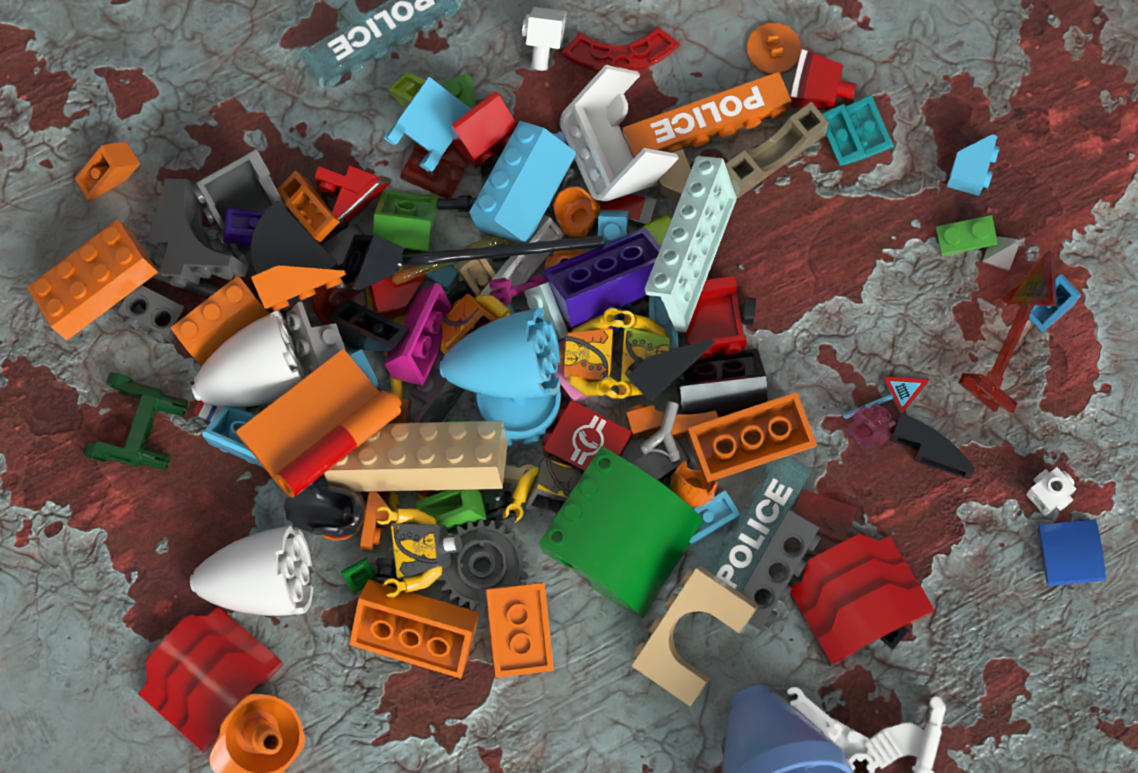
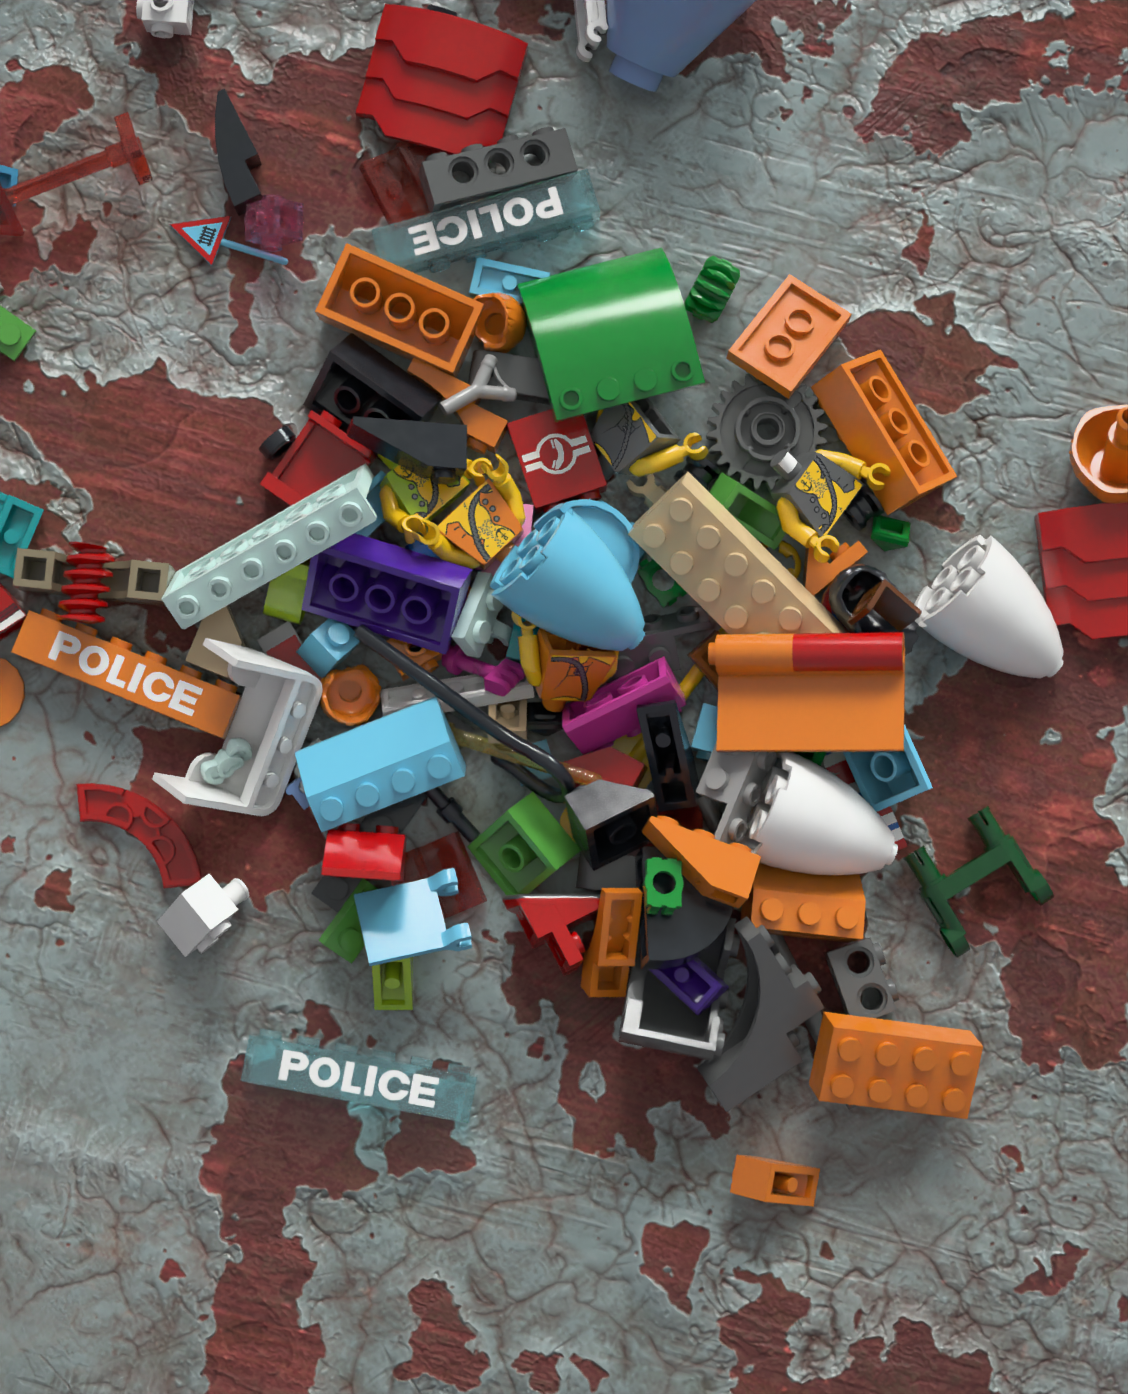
camera: 140 degrees left, 10 degrees up
tan arch [632,566,759,707] -> none
none -> red piece [56,542,116,624]
none -> light aqua piece [200,738,252,785]
none -> green piece [643,857,684,915]
none -> green gear [684,256,740,323]
none -> reddish brown bracket [847,579,922,631]

